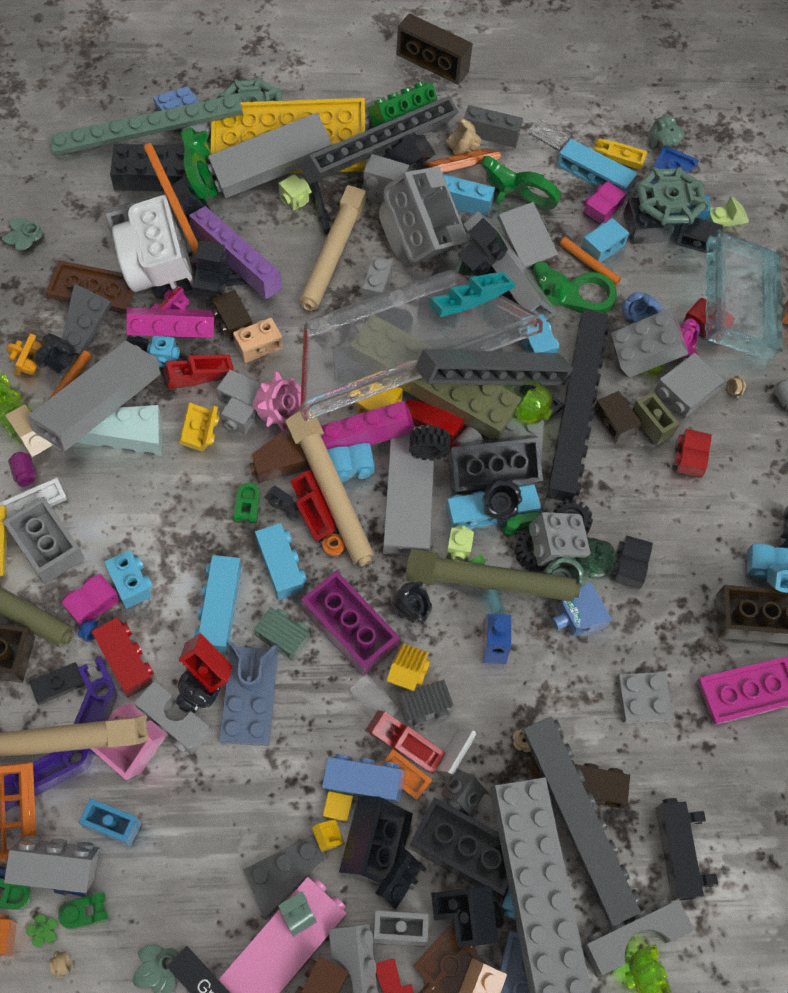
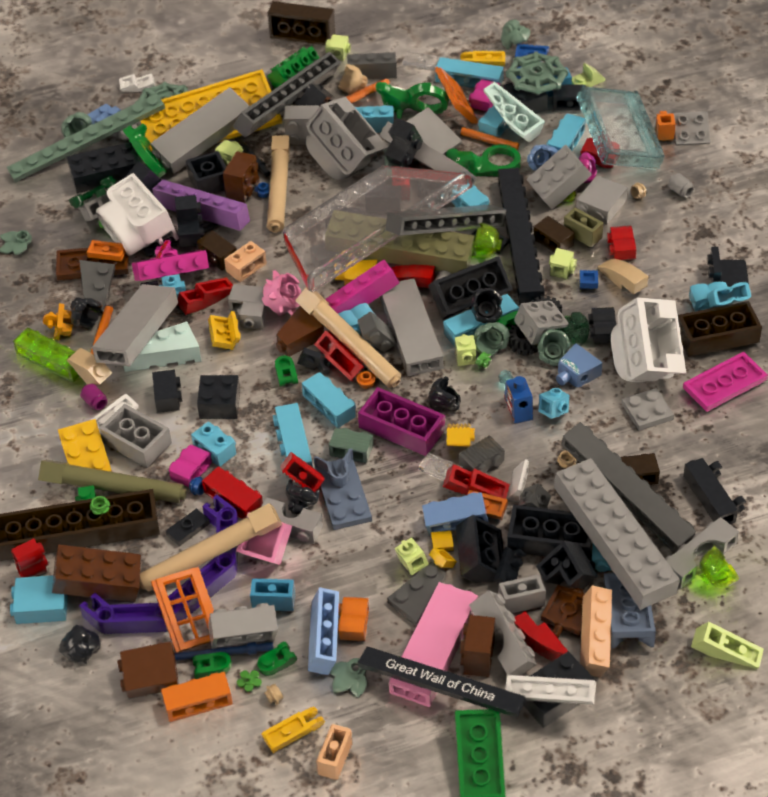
camera: 10 degrees left, 15 degrees down
orange tile [144,142,199,256] -> none
sand green plate [278,891,317,937] -> none
light grey brick [362,256,393,305] -> none
olive brick [406,549,580,602] -> none
black tyre [409,426,450,461] -> none
teal slope [429,272,516,317] -> none
none -> sand green hair [61,112,92,138]
none -> dark green plant [69,176,116,209]
none -> orange plate [87,240,126,262]
none -> white slope [119,73,155,92]
none -> black brick [152,369,183,413]
none -> black brick [186,151,226,193]
none -> black brick [197,375,240,419]
none -> reddish brown piece [223,151,260,203]
none -> blue plate [255,182,270,198]
none -> light blue brick [308,587,339,675]
none -> yellowish green brick [325,34,351,61]
none -> orange brick [337,597,369,641]
none -> dark grey brick [357,312,397,353]
none -> yellowish green brick [394,537,429,575]
none -> orange piece [435,67,478,125]
none -> sand green hair [474,322,510,357]
none -> light aqua wedge [484,82,545,142]
none -> medium azure brick [538,388,570,419]
none -> medium azure brick [546,113,586,152]
none -> yellowish green brick [549,248,577,279]
none -> blue plate [579,270,598,289]
none -> tan slope [597,259,648,295]
none -> white brick [611,298,686,382]

